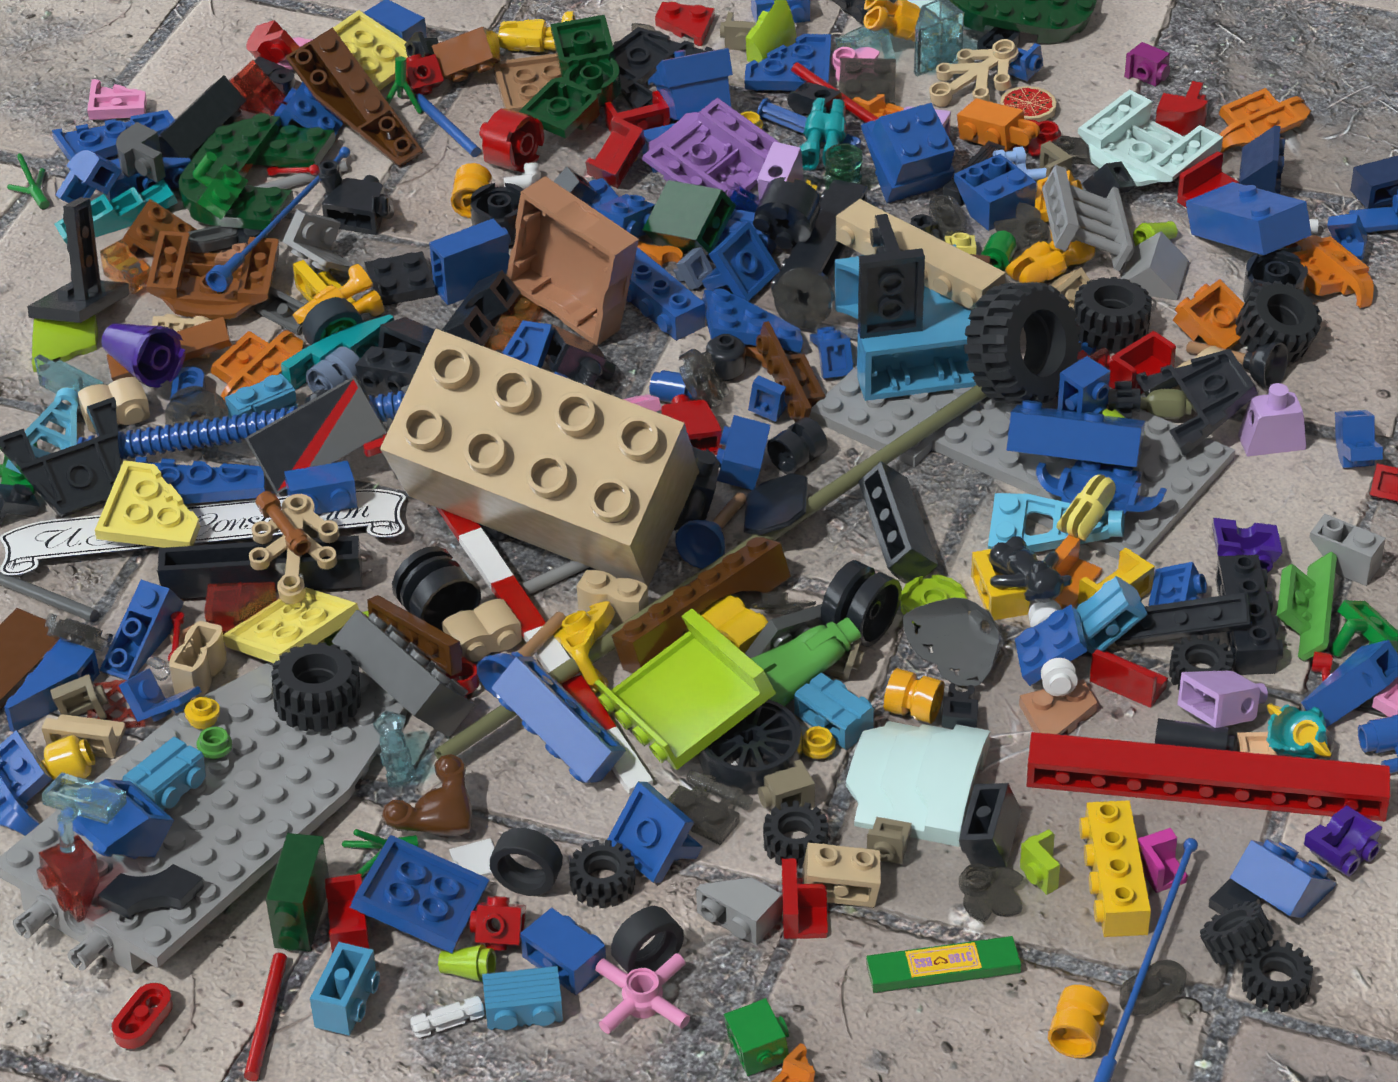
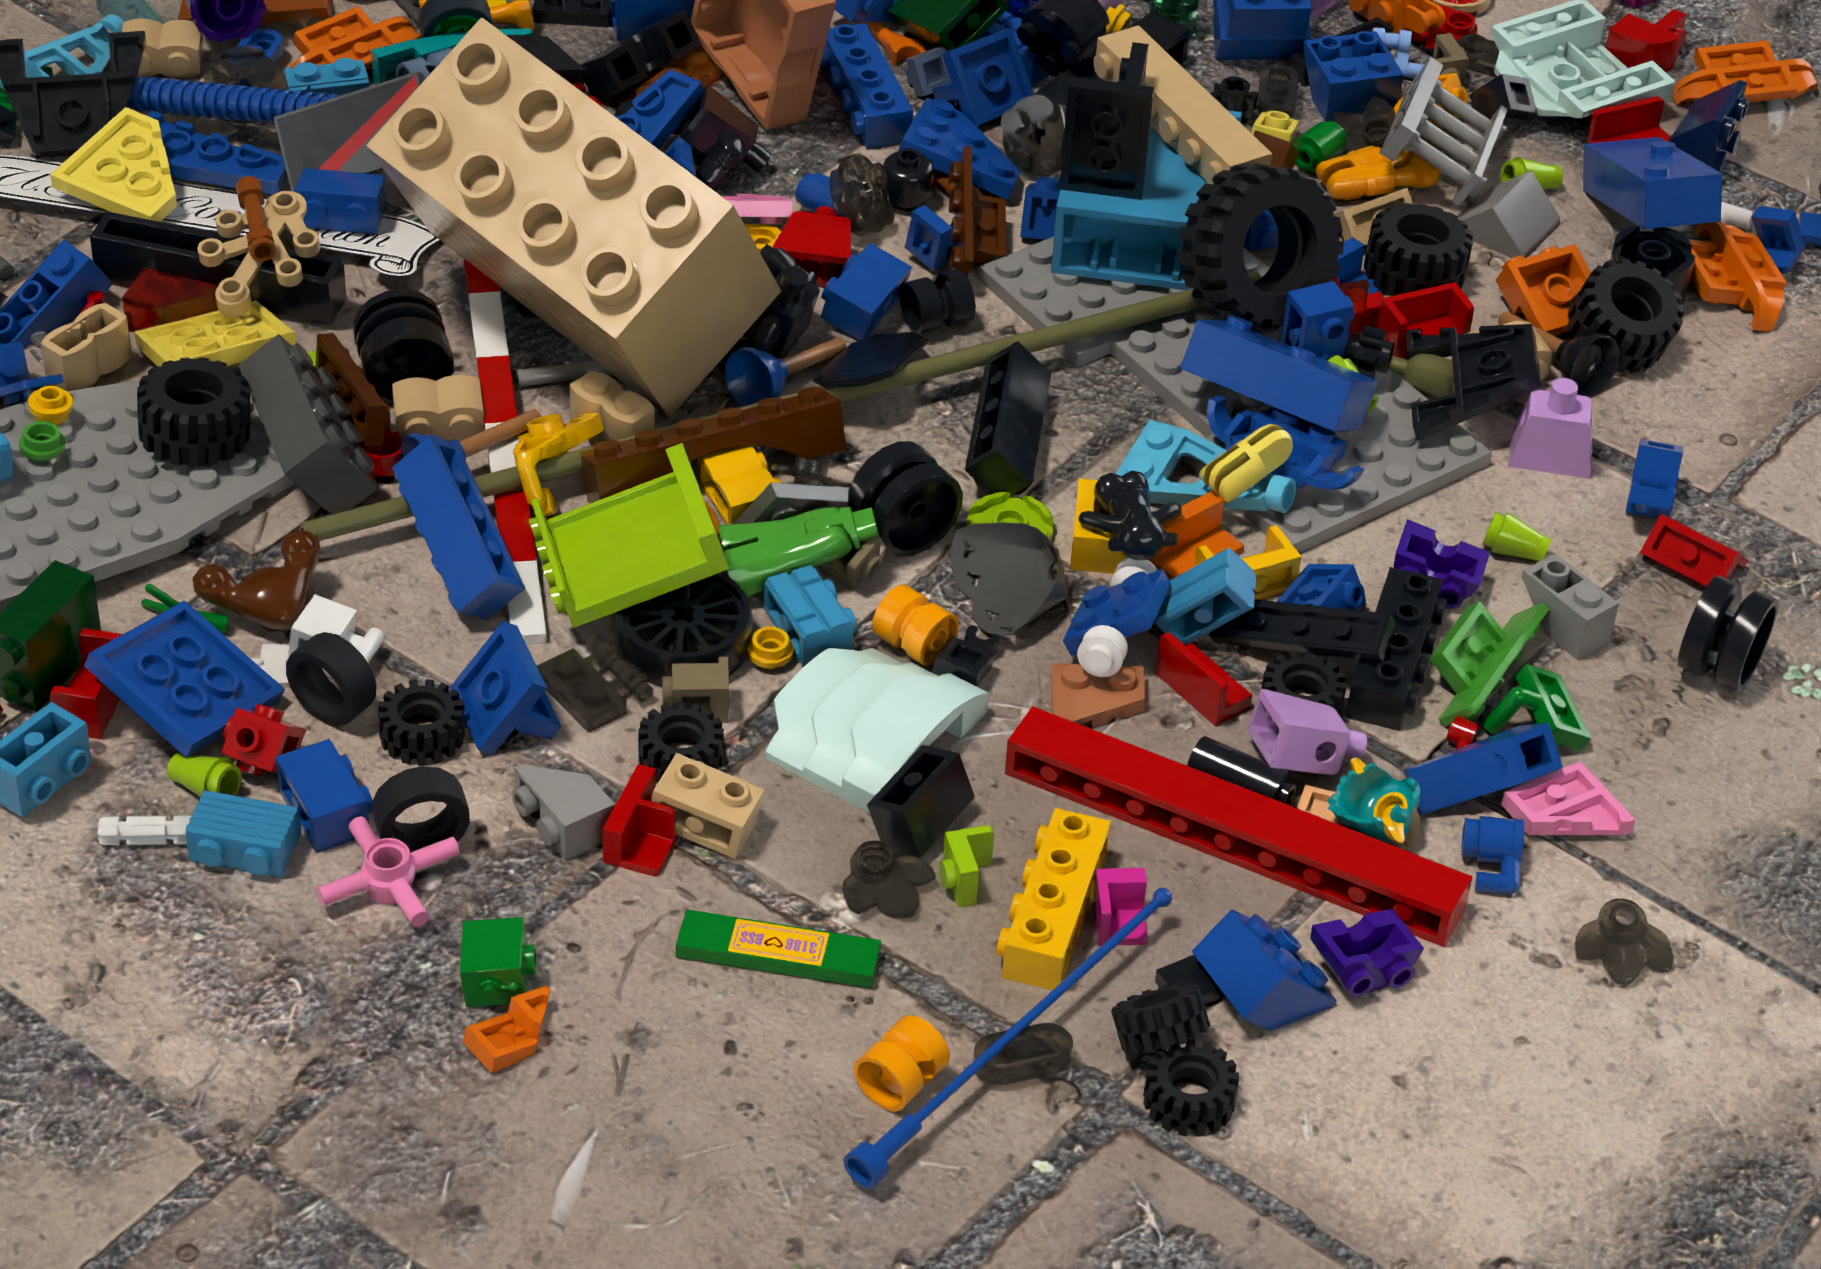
camera: 15 degrees right, 0 degrees up
clear light blue animal [373,711,417,787] -> none
dark tan bracket [867,816,912,864] -> none
none -> white brick [288,594,385,677]
none -> lime cone [1482,511,1552,562]

